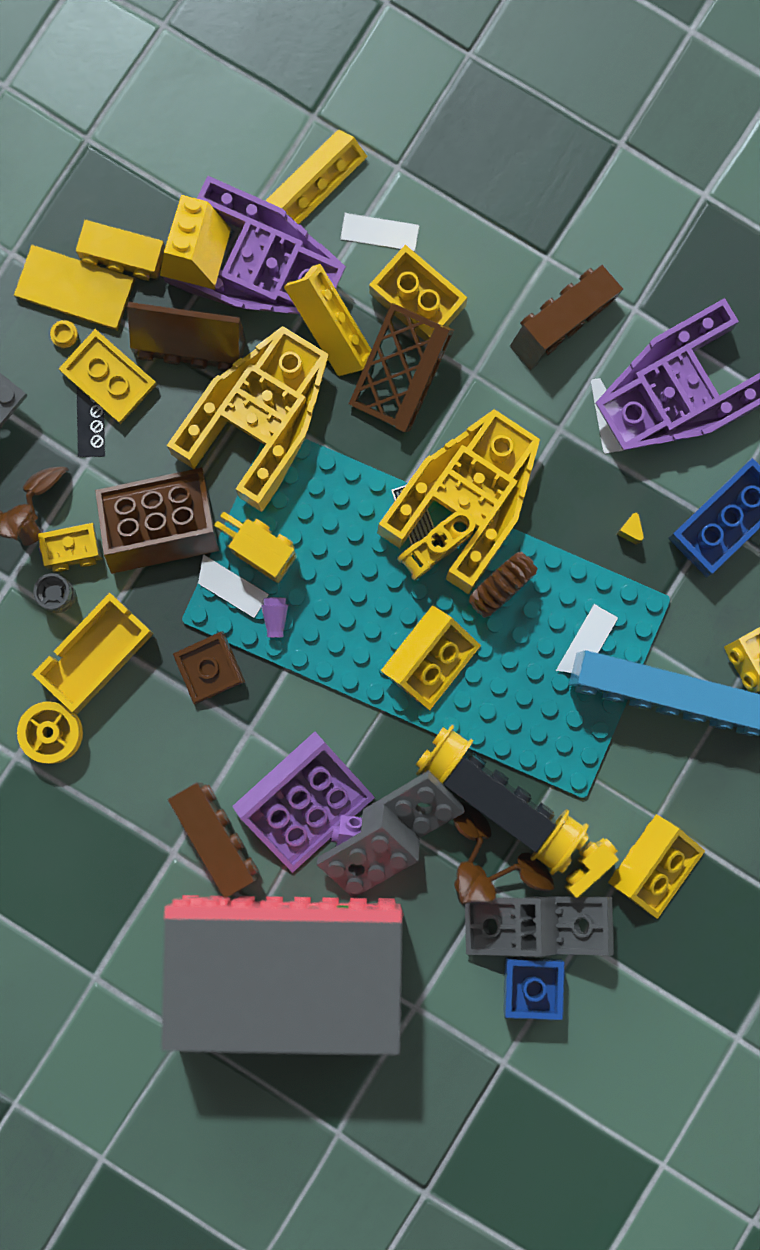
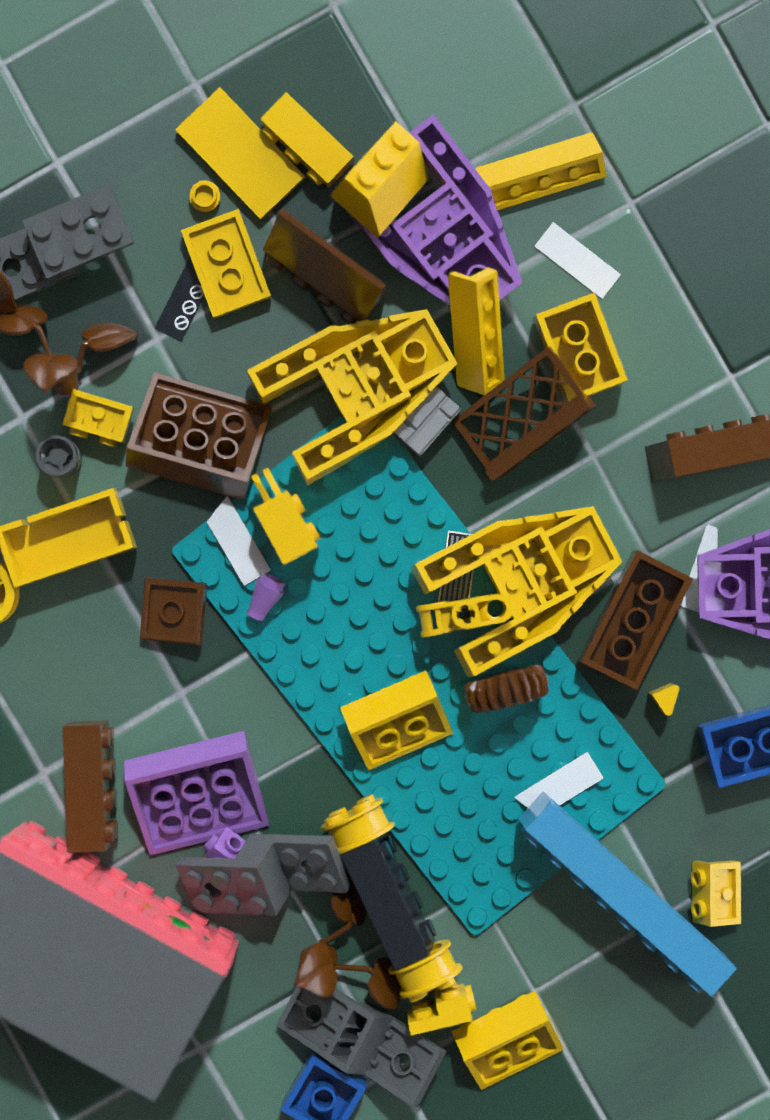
camera: 25 degrees right, 5 degrees up
none -> light grey brick [393,387,461,457]
none -> reddish brown brick [578,550,693,690]

